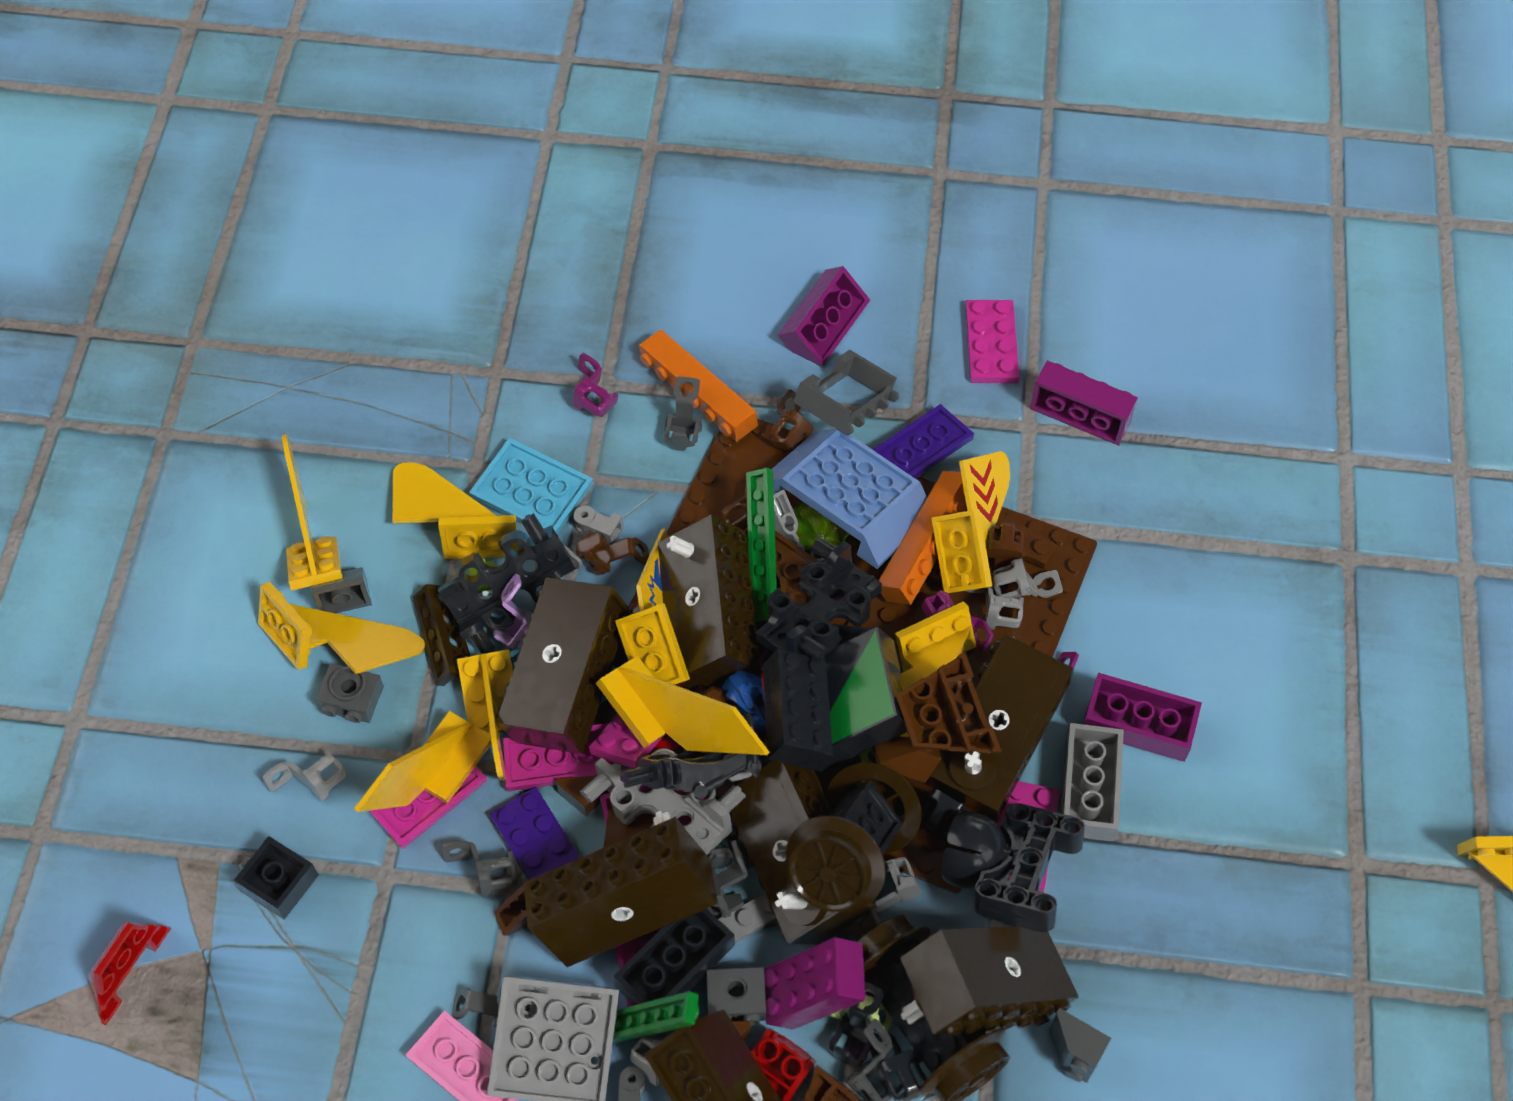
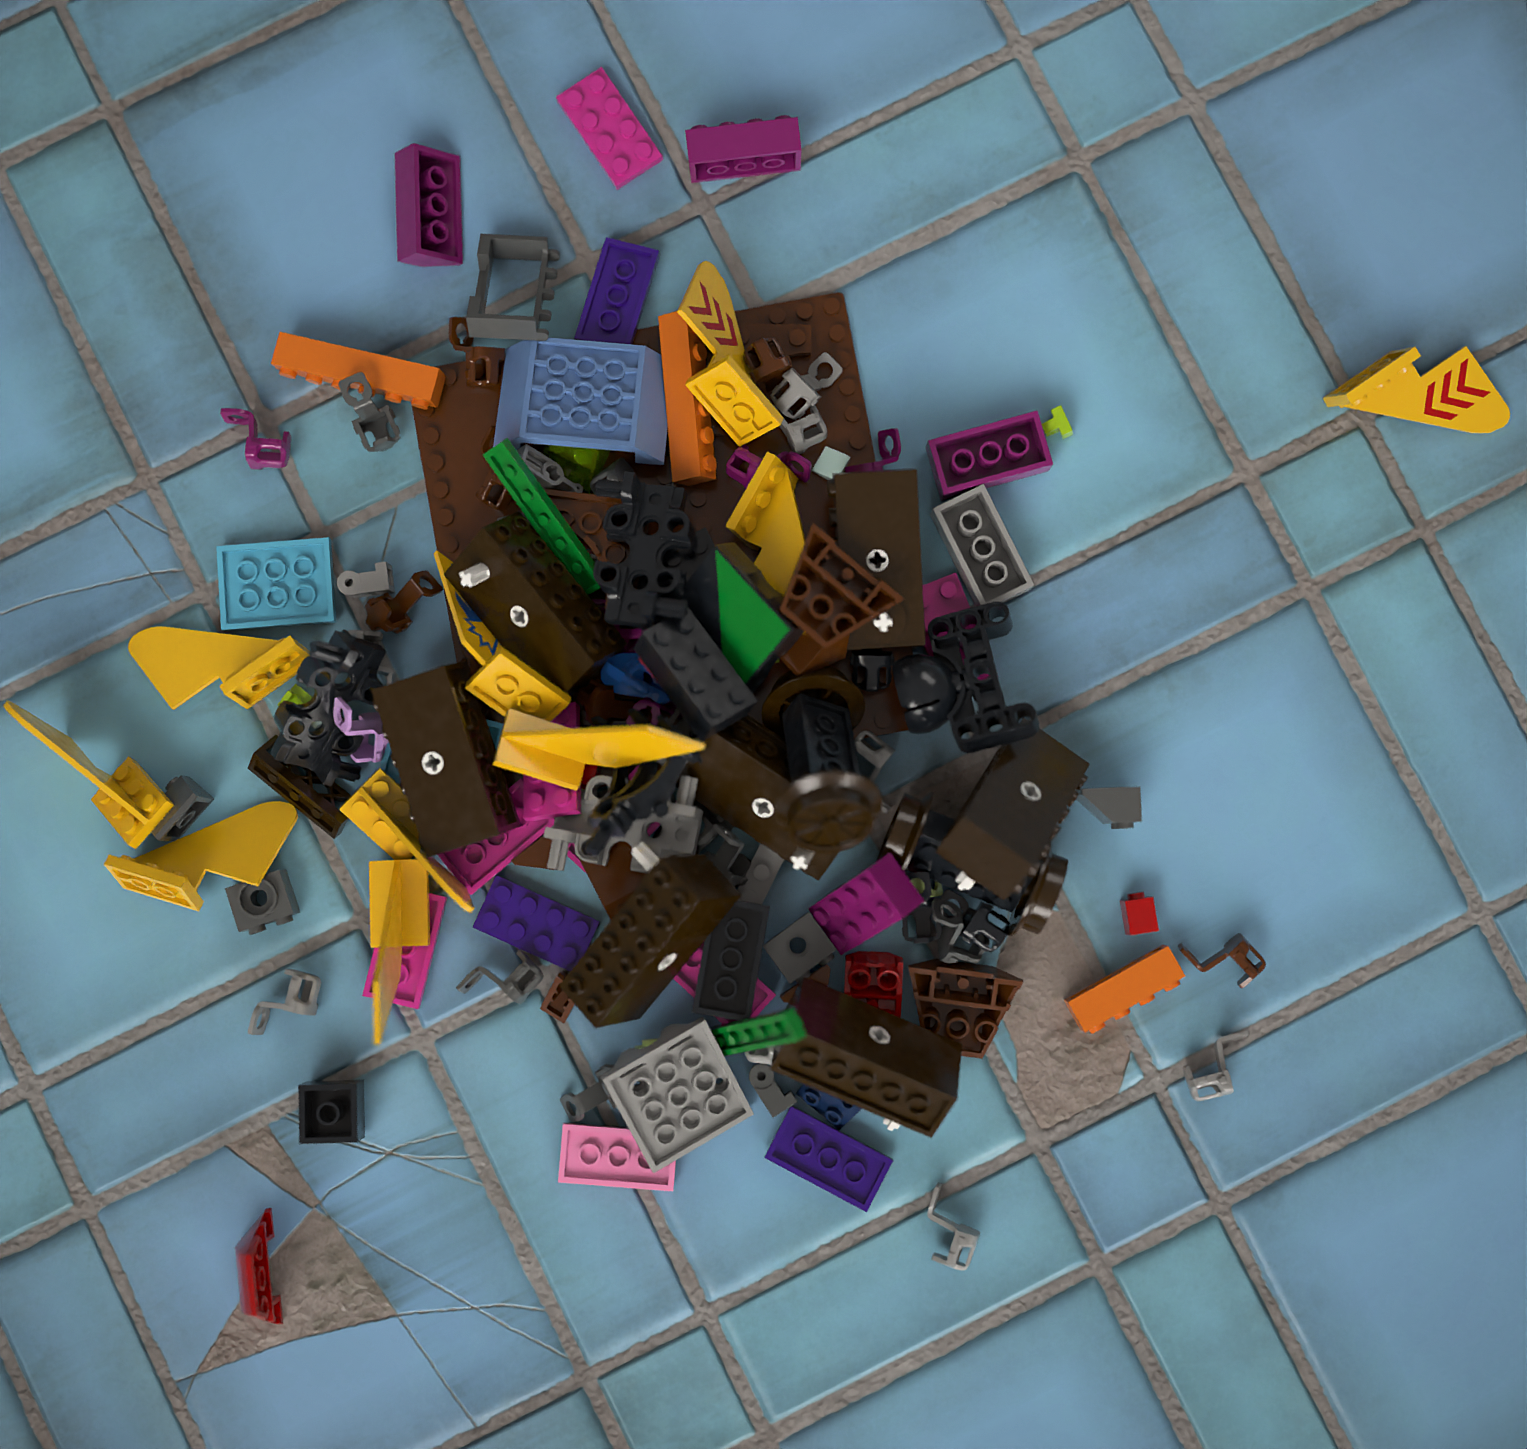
camera: 30 degrees left, 25 degrees up
none -> lime tile [1042,405,1073,439]

